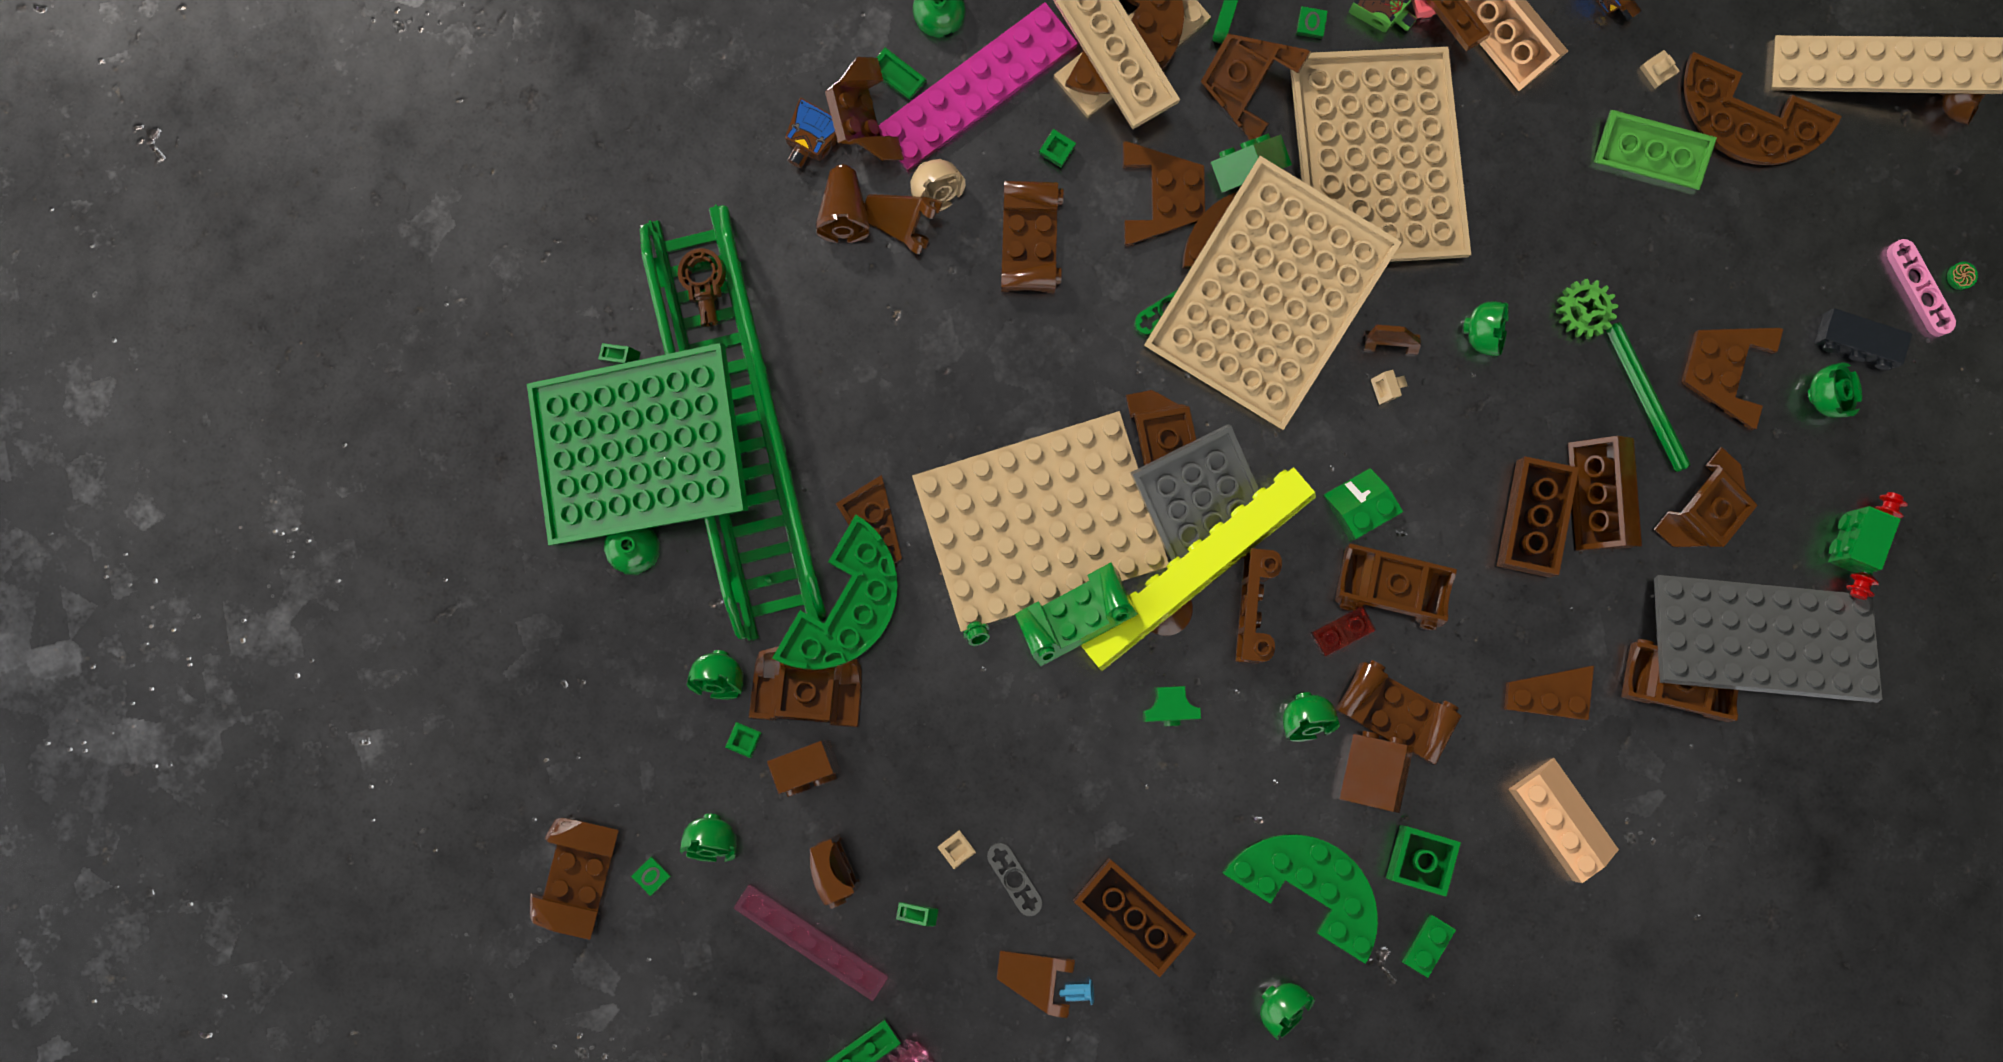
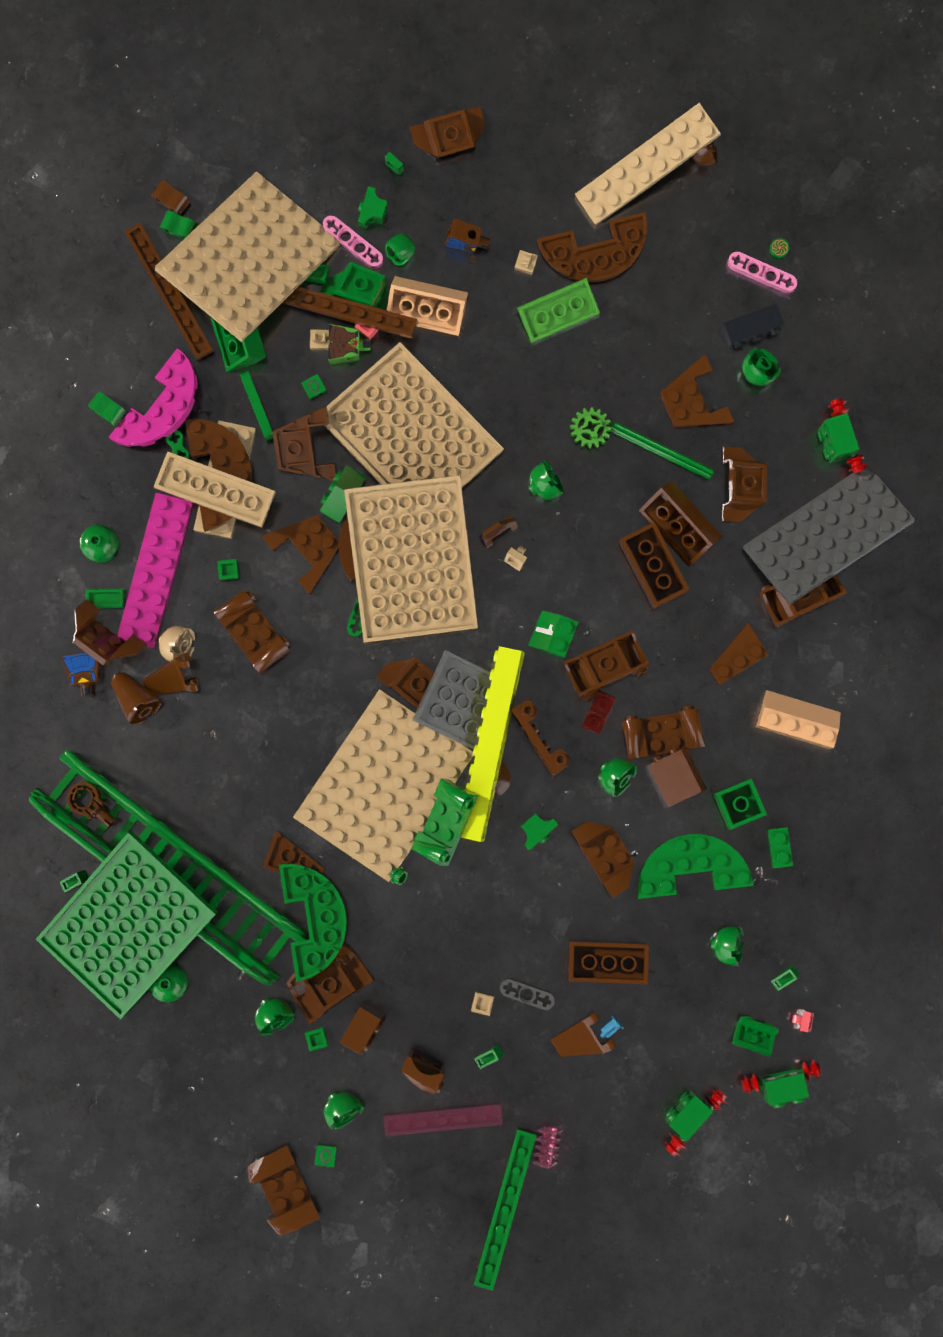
camera: 35 degrees left, 0 degrees up
none -> reddish brown piece [571,821,634,898]

